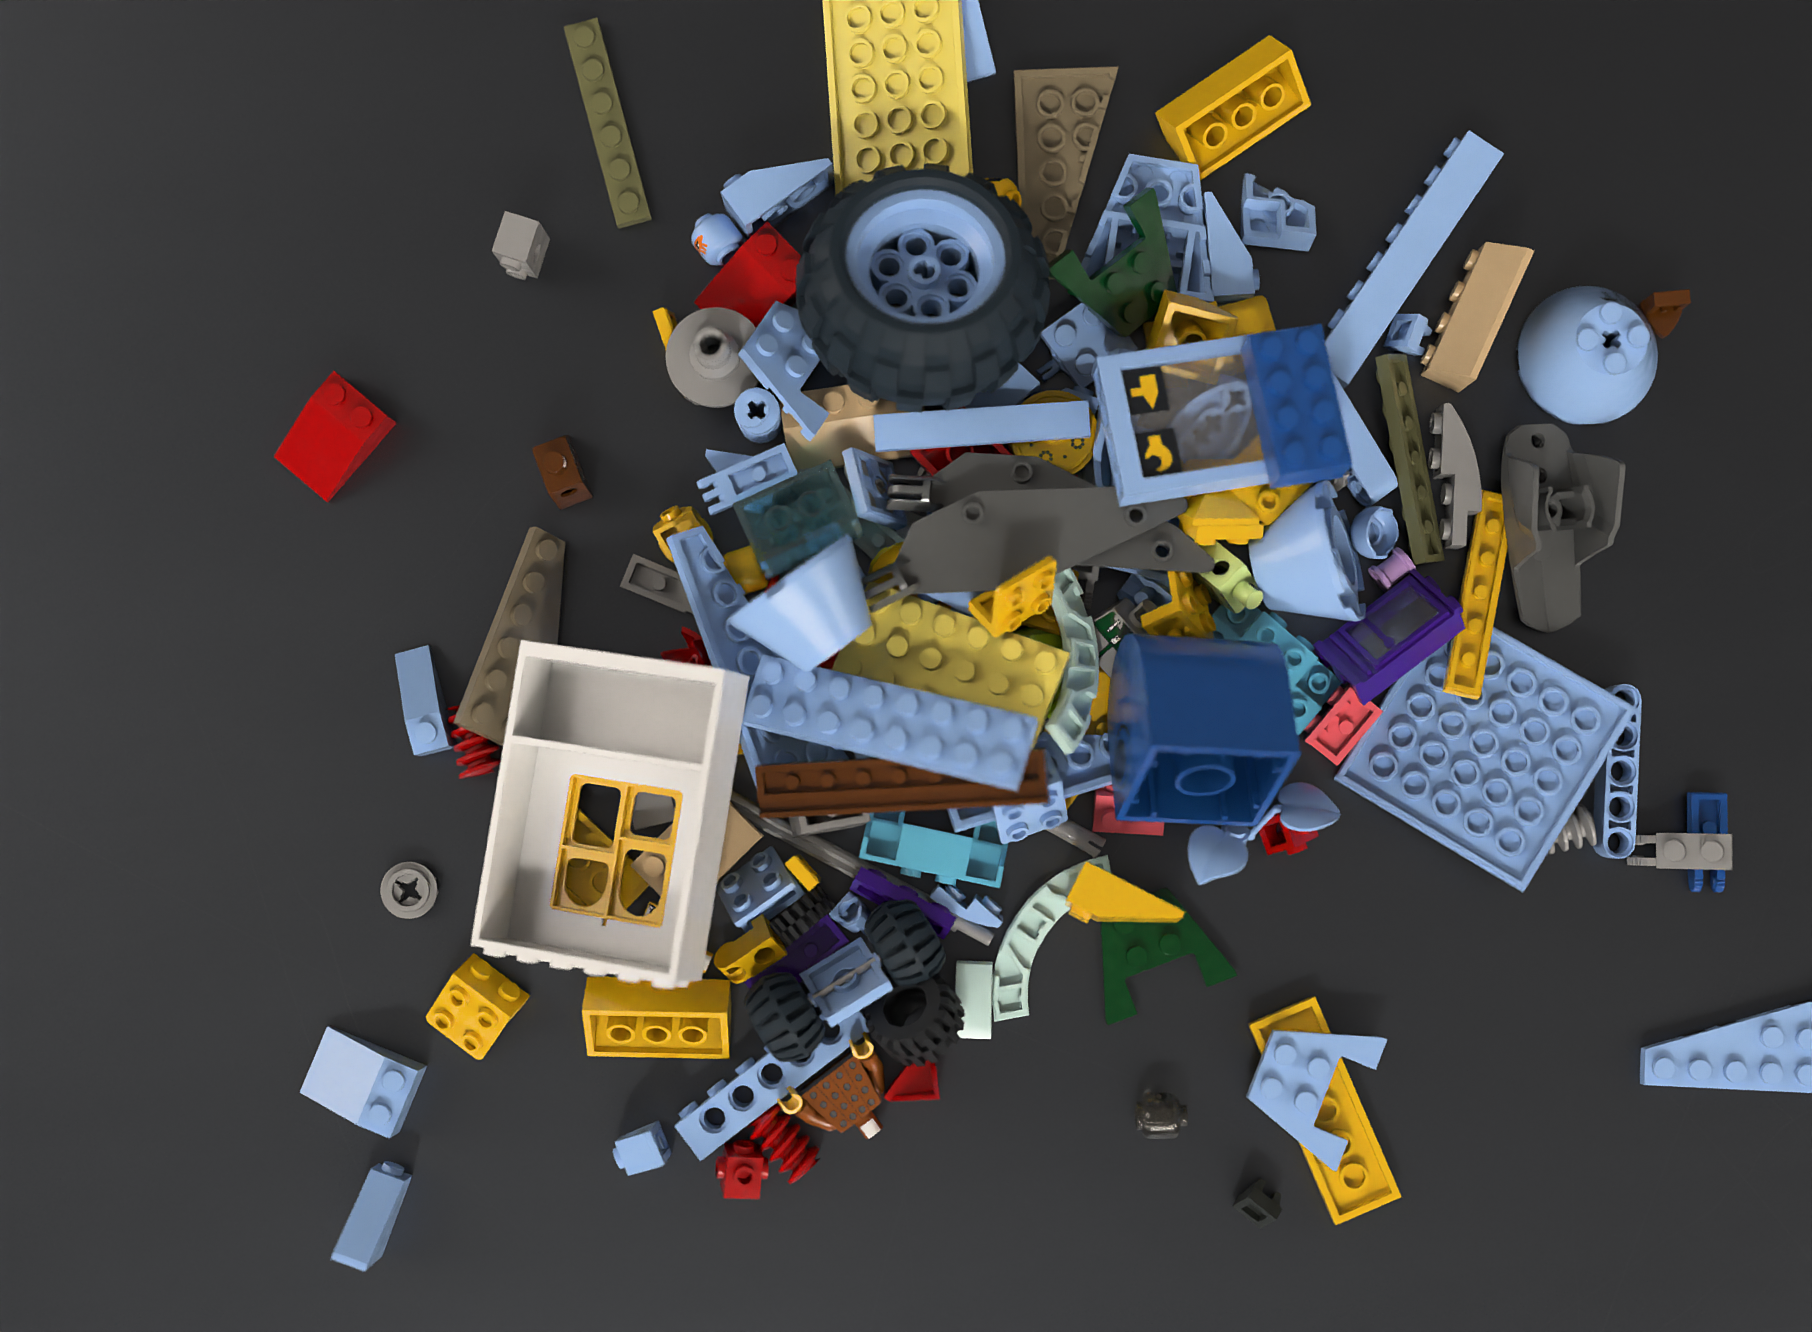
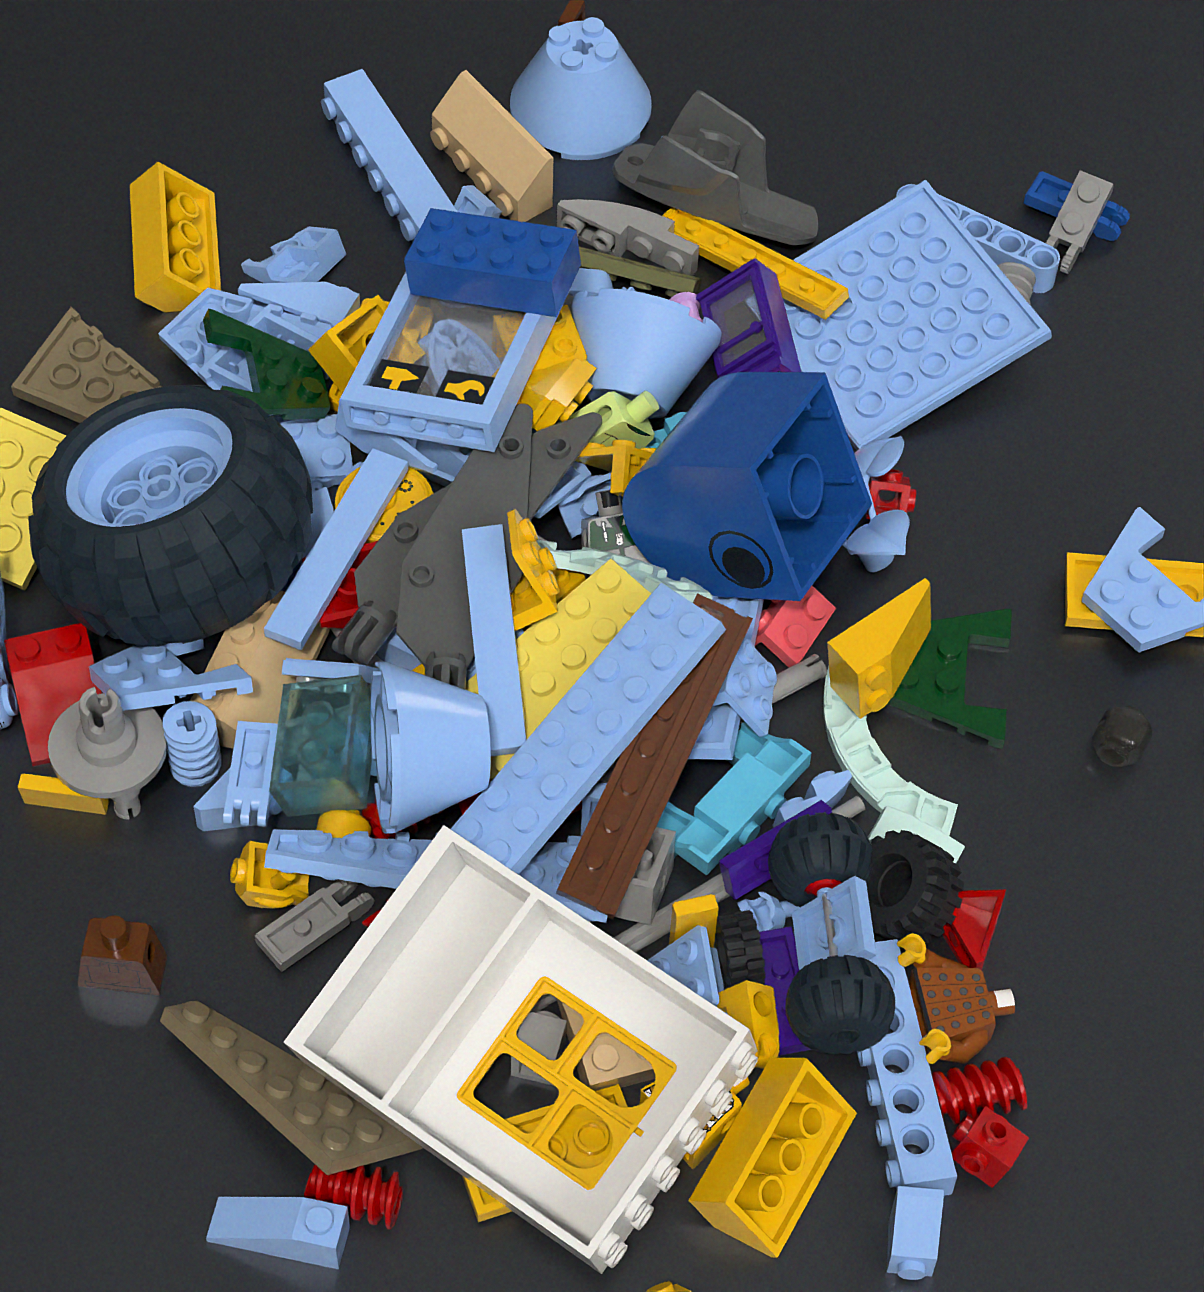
camera: 65 degrees left, 30 degrees down
none -> light blue tile [462,524,527,756]

